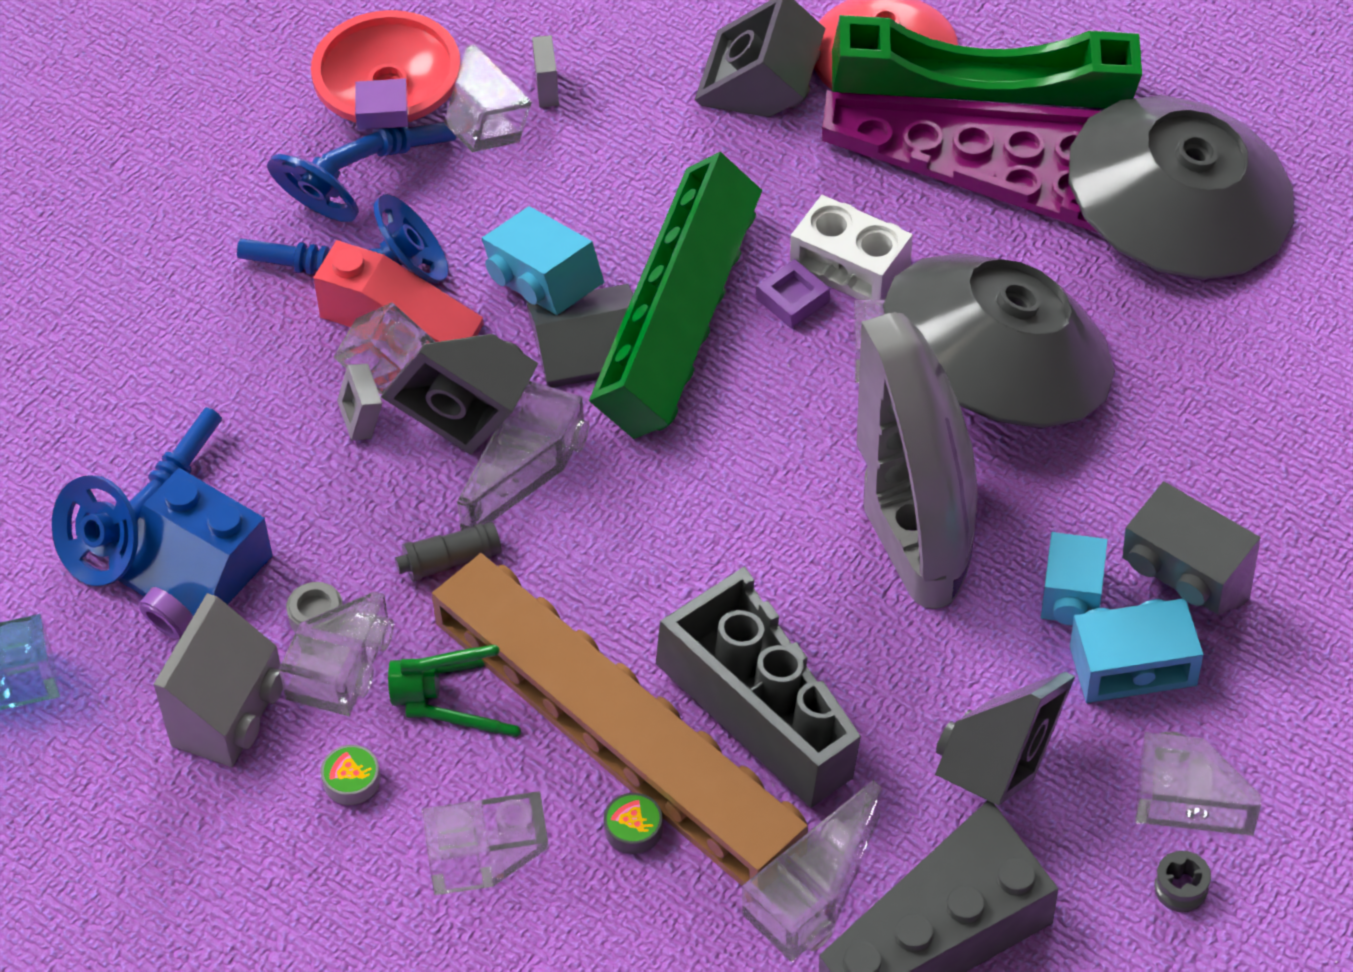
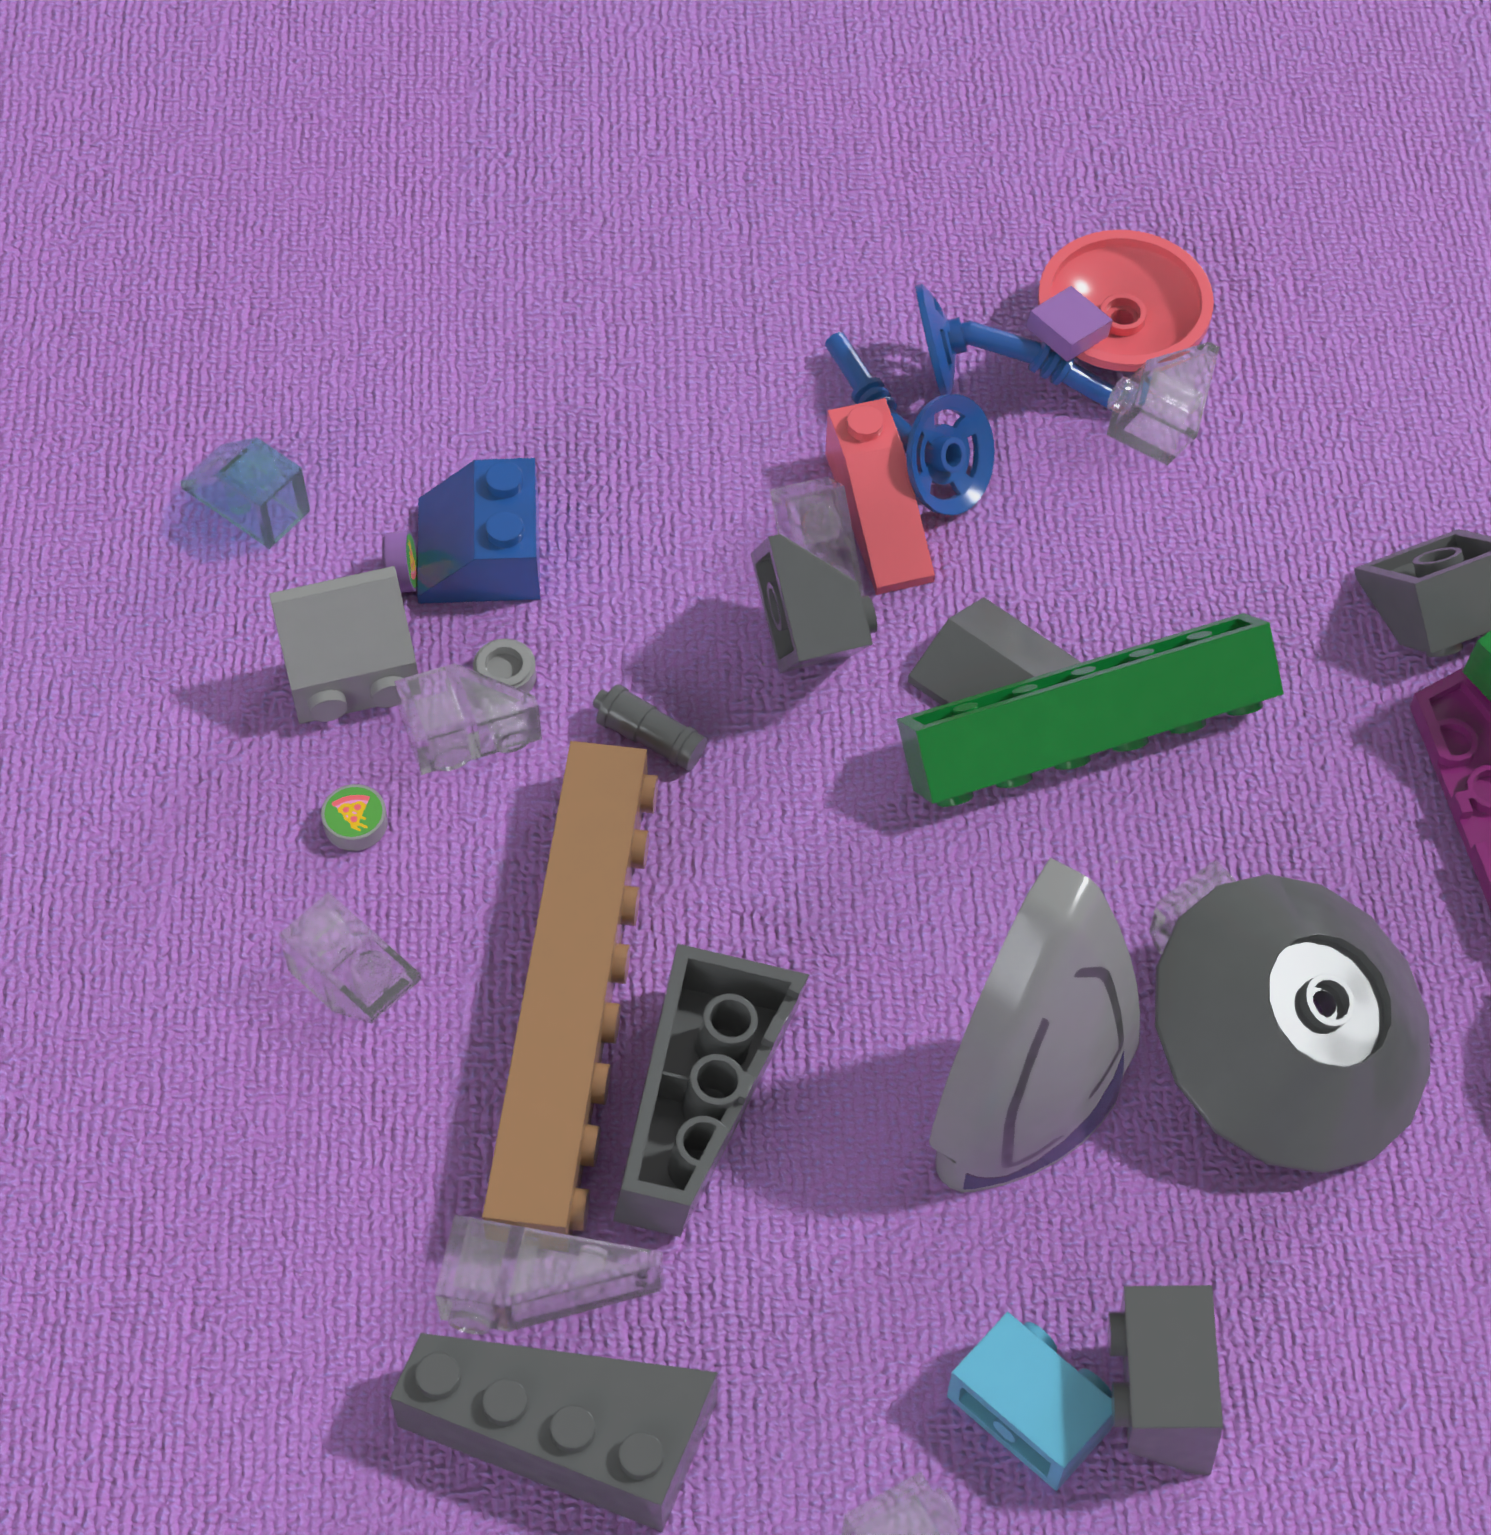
camera: 50 degrees right, 5 degrees up
blue dish [52,407,222,586] -> none
light grey tile [337,364,383,441] -> none
green plant [388,645,521,737] -> none
clear slope [457,381,590,530] -> none
medium azure brick [482,206,605,315] -> none
tile [532,35,559,108] -> none
tile [604,793,663,854] -> none
medium lavender tile [756,259,830,329] -> none
white brick [790,195,913,309] -> none
dark grey slope [935,672,1075,806] -> none
medium azure brick [1041,532,1108,625] -> none

